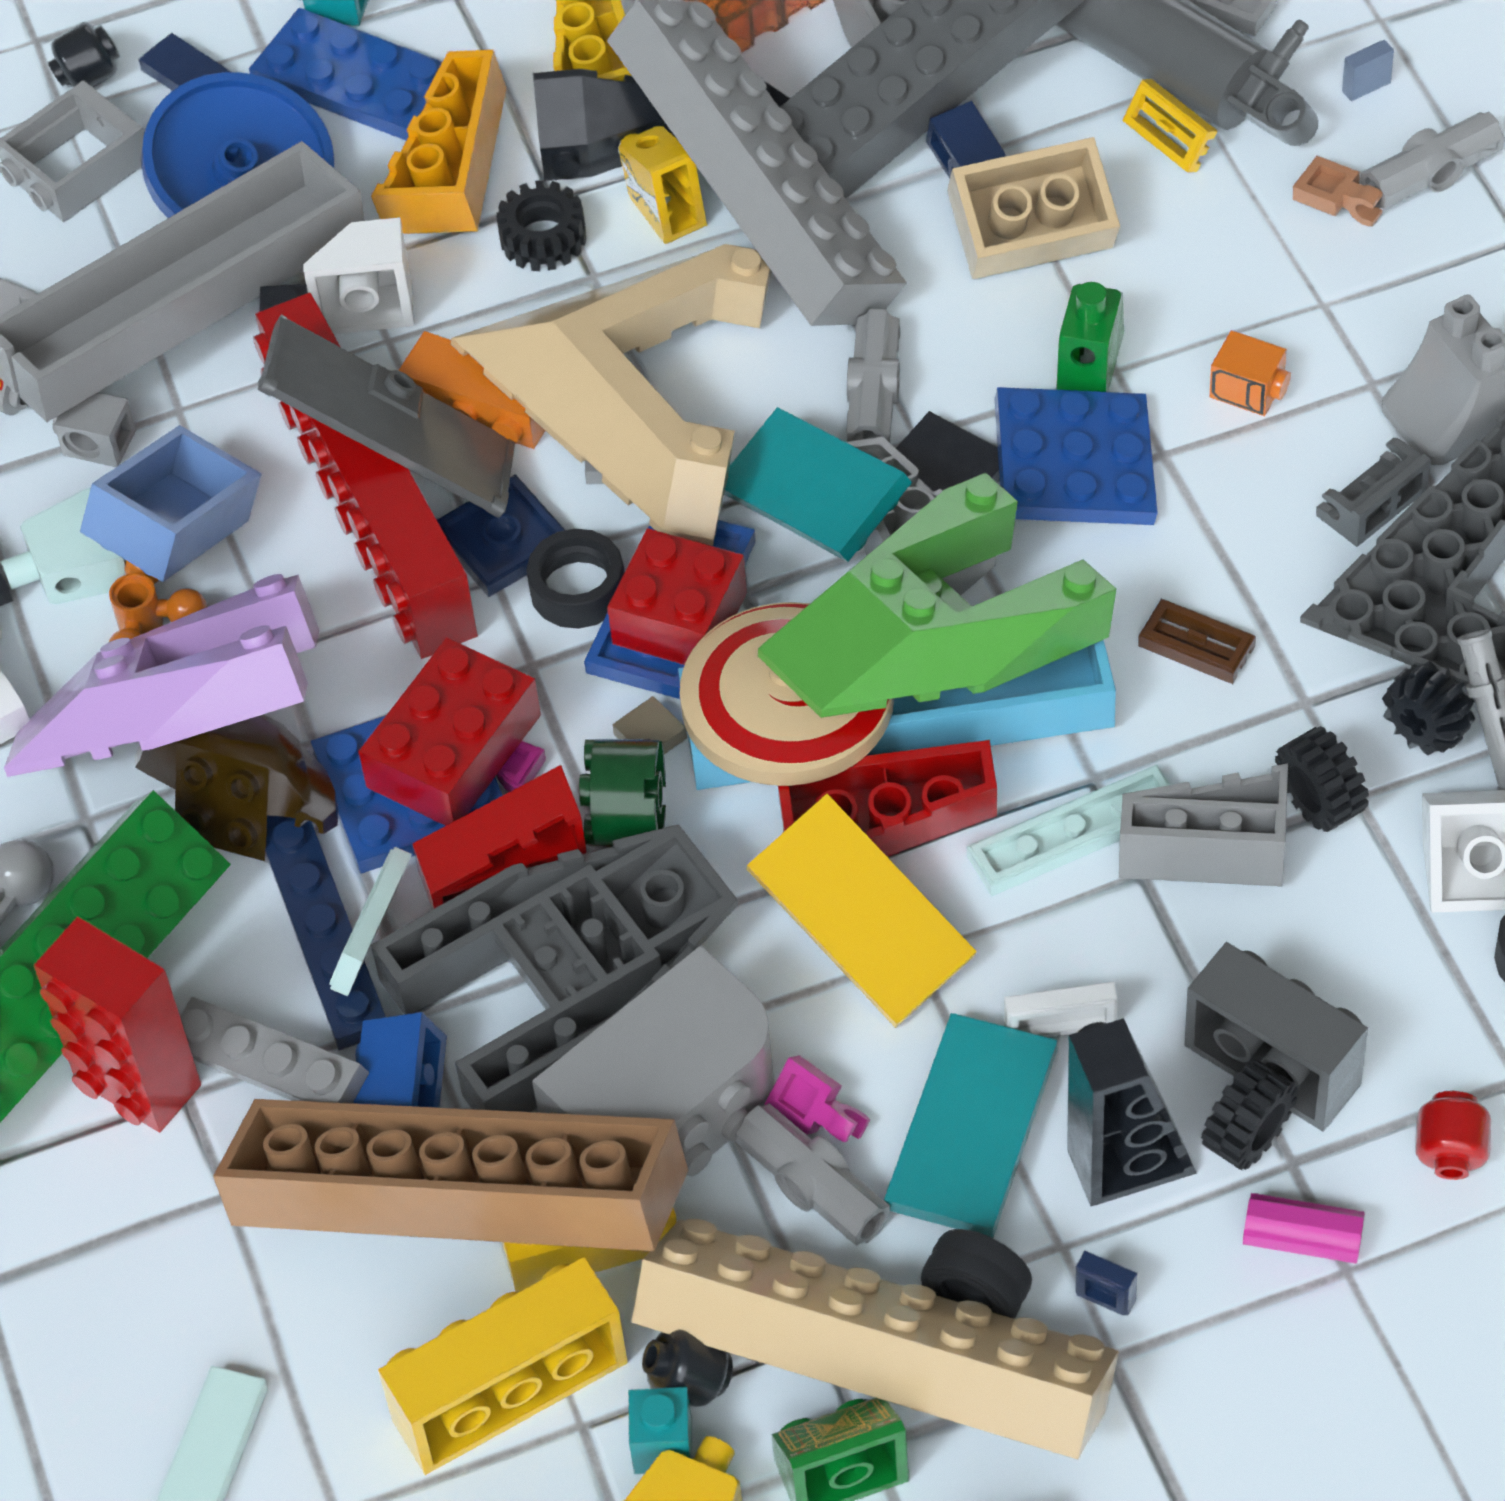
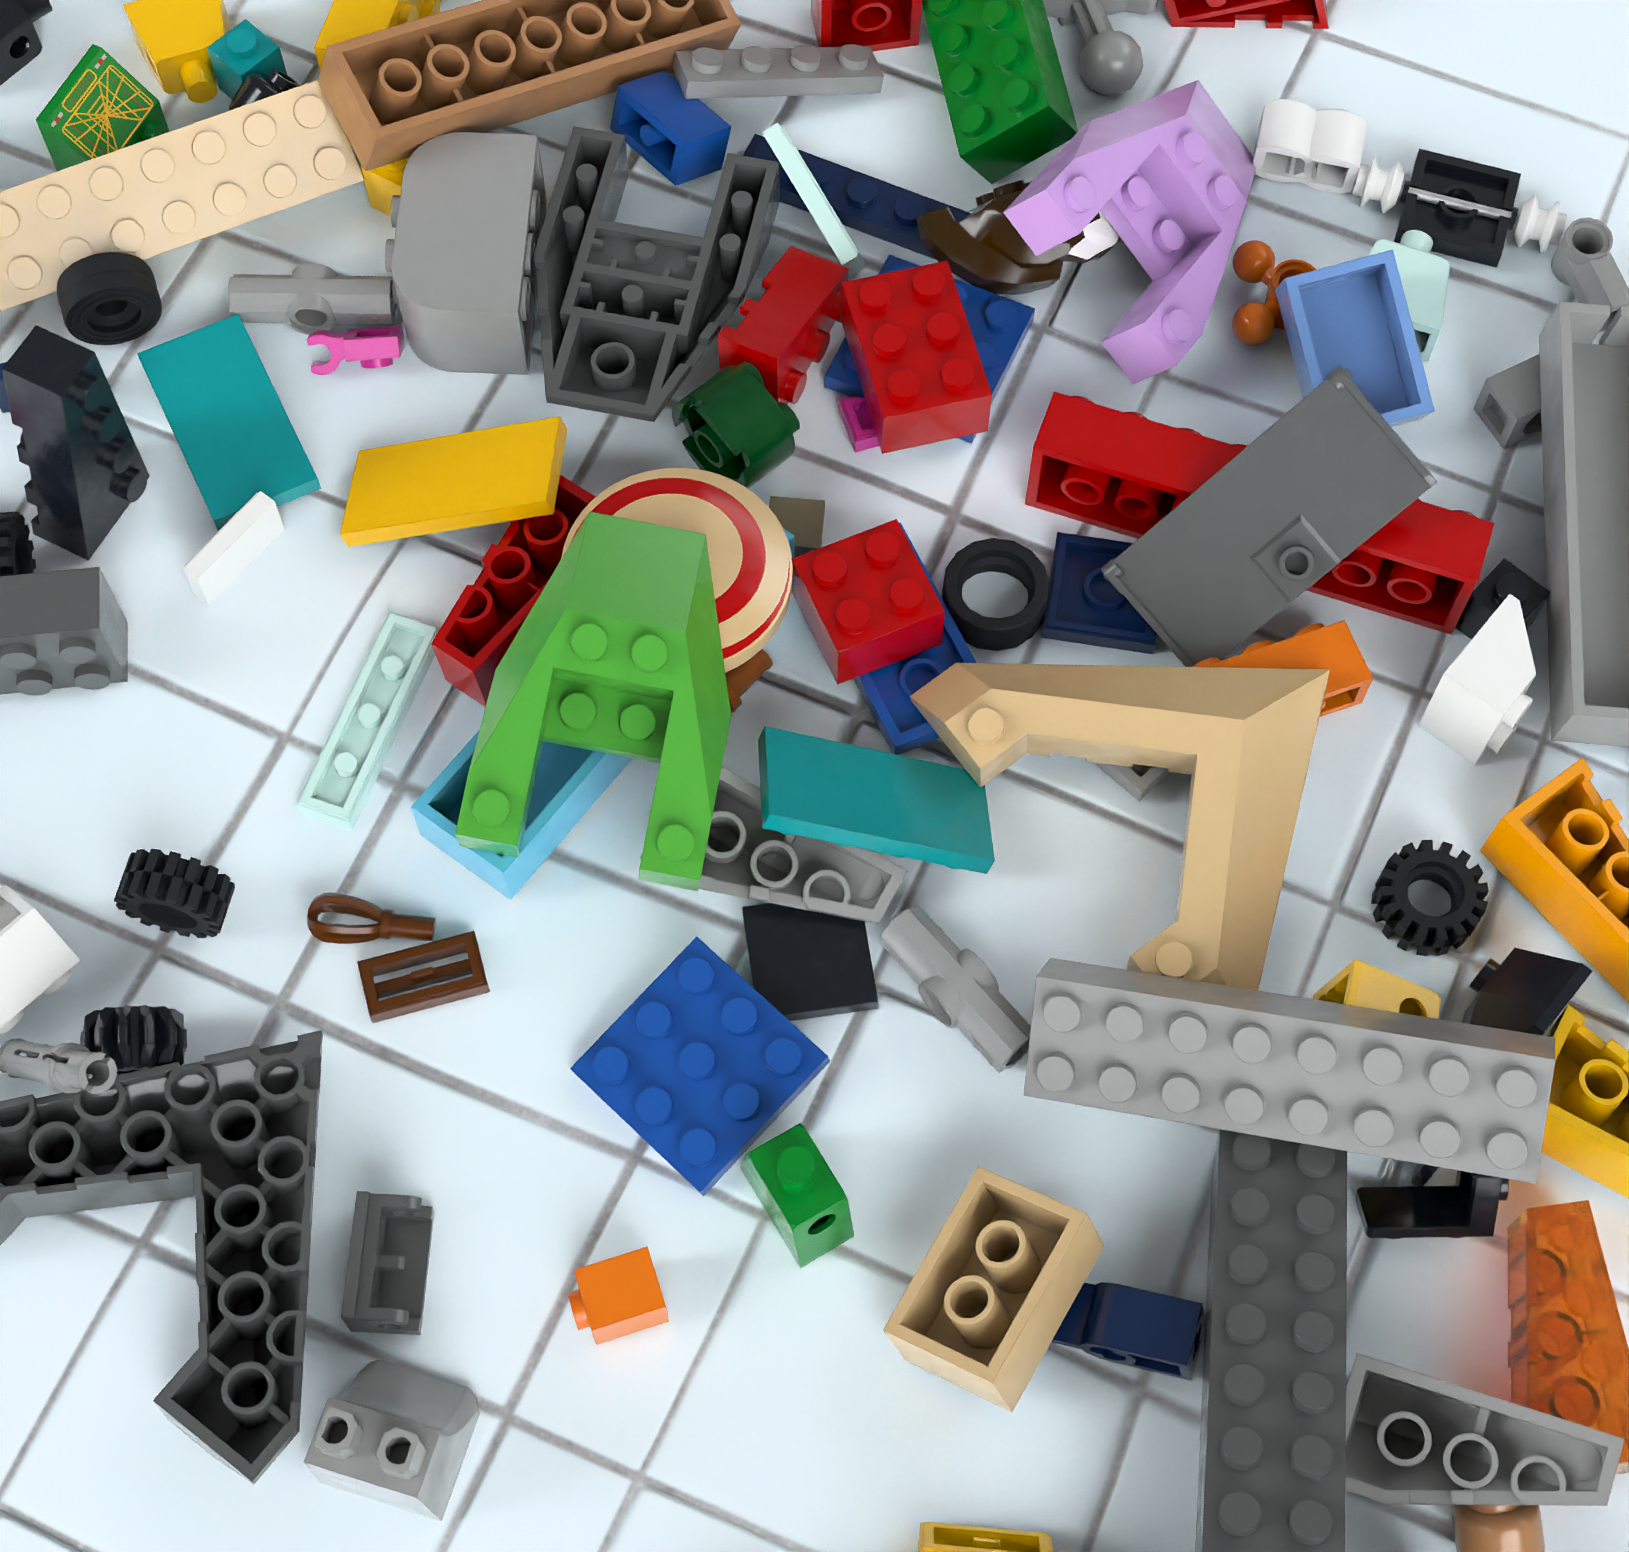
camera: 130 degrees right, 10 degrees up
light grey wedge [1119,763,1288,887] -> none
none -> reddish brown piece [307,892,436,944]

